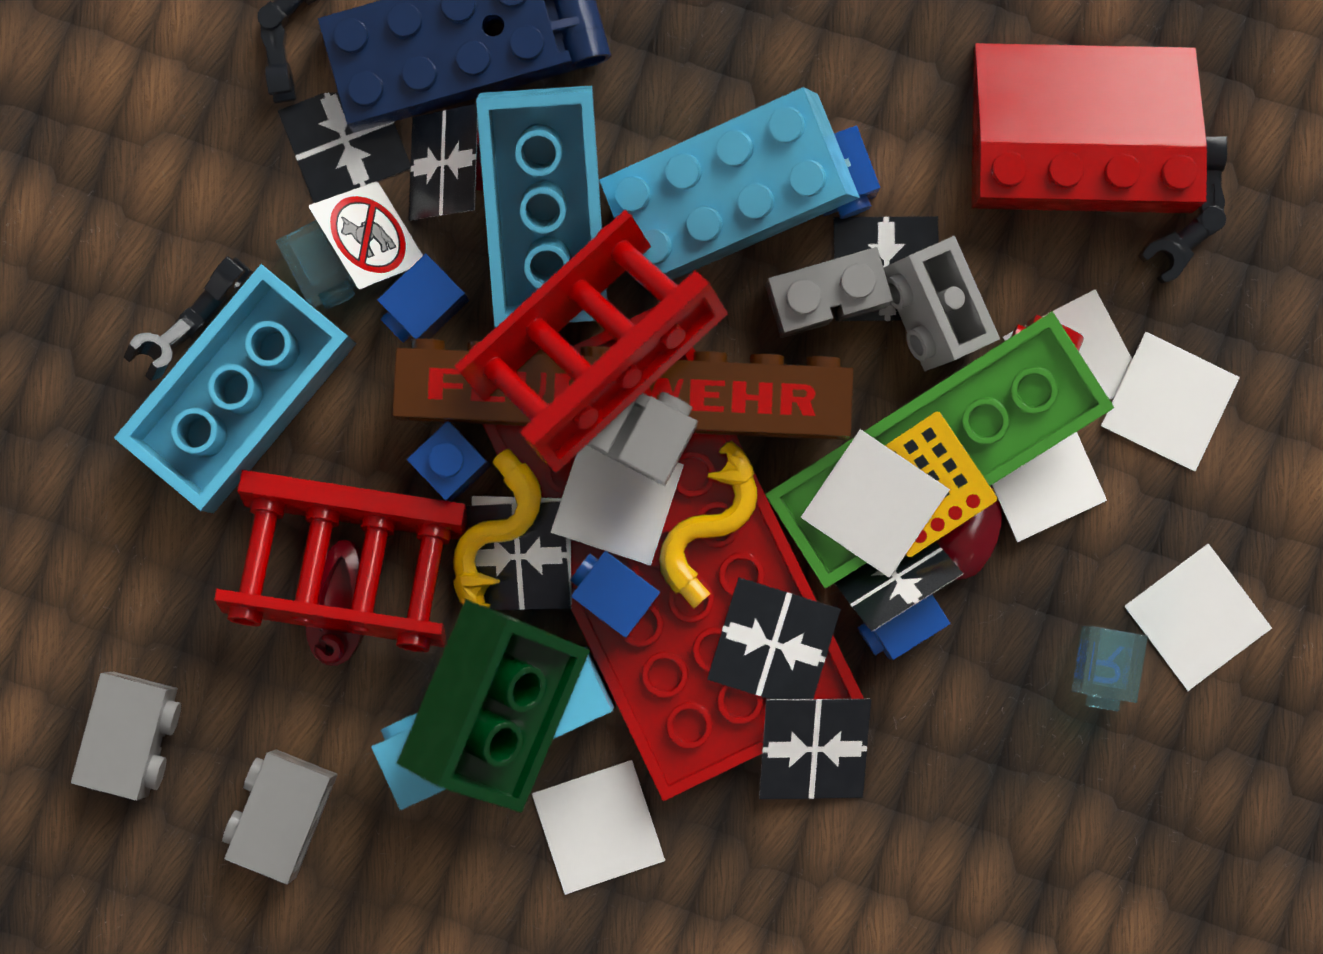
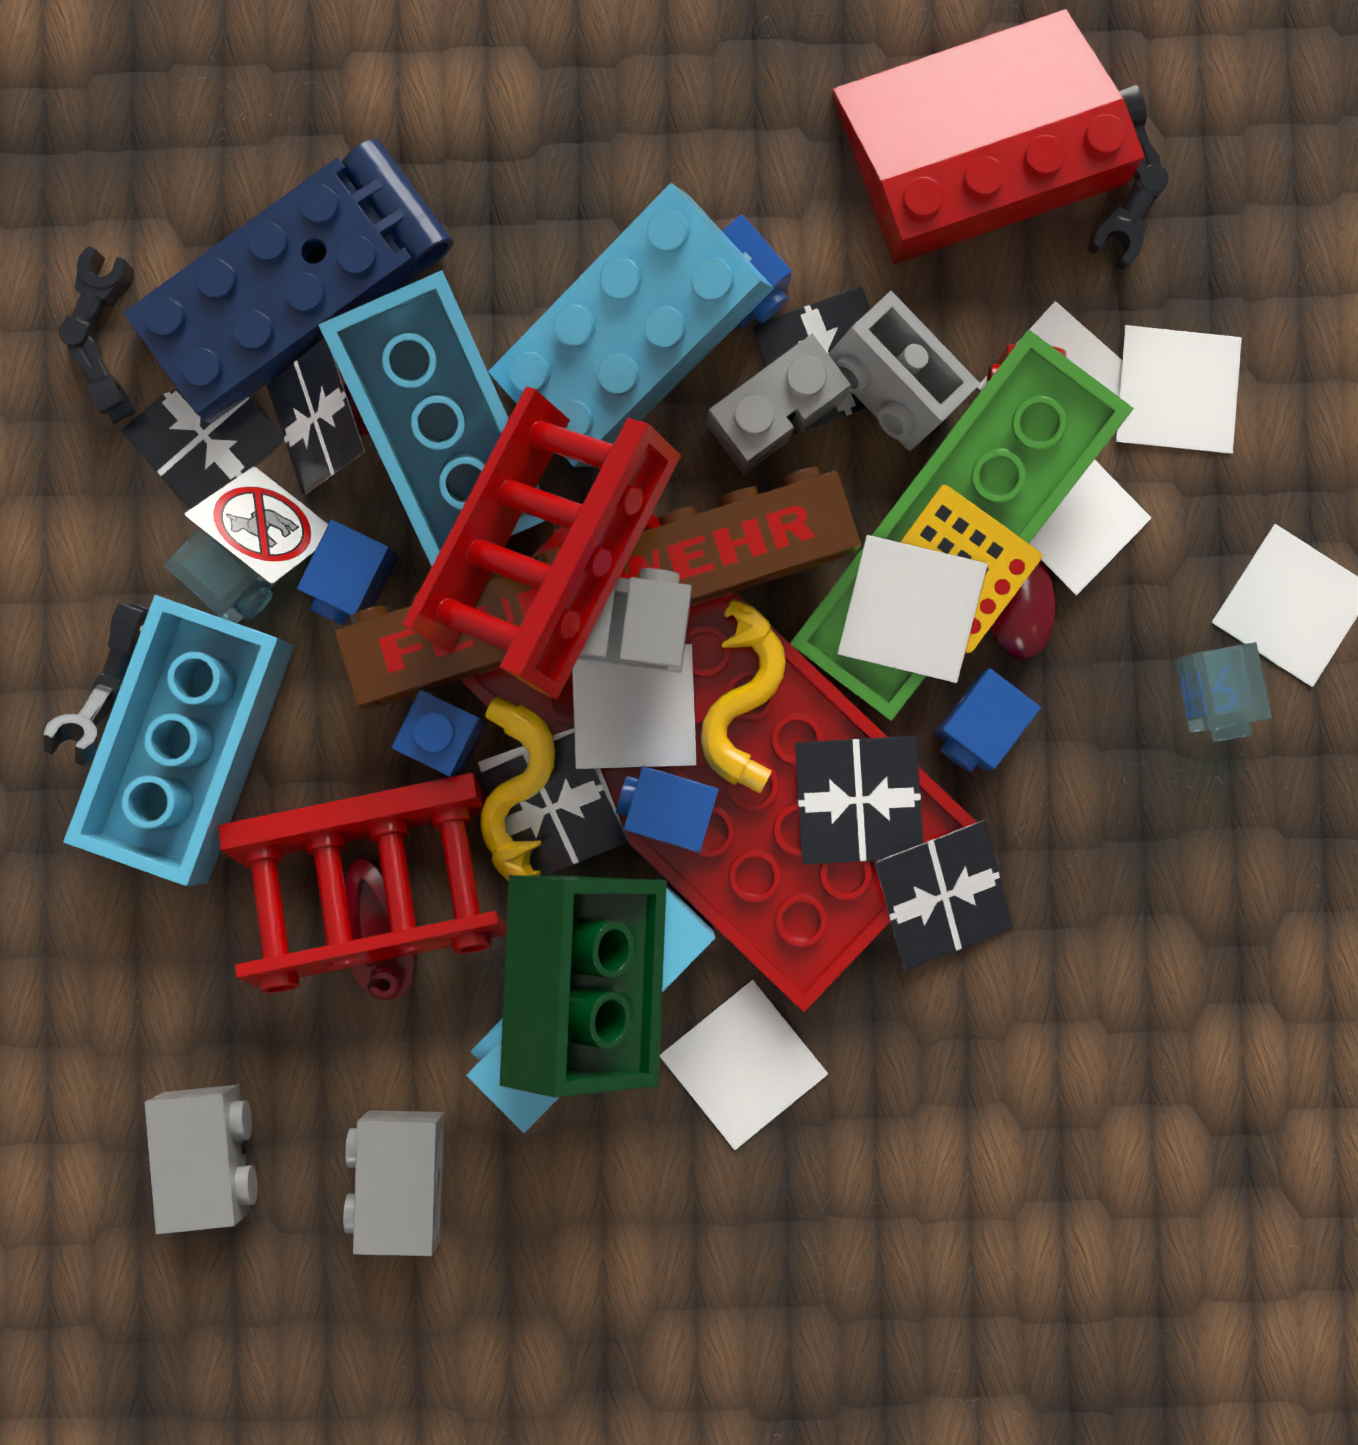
camera: 20 degrees left, 0 degrees up
black sticker [834,541,964,632] -> none

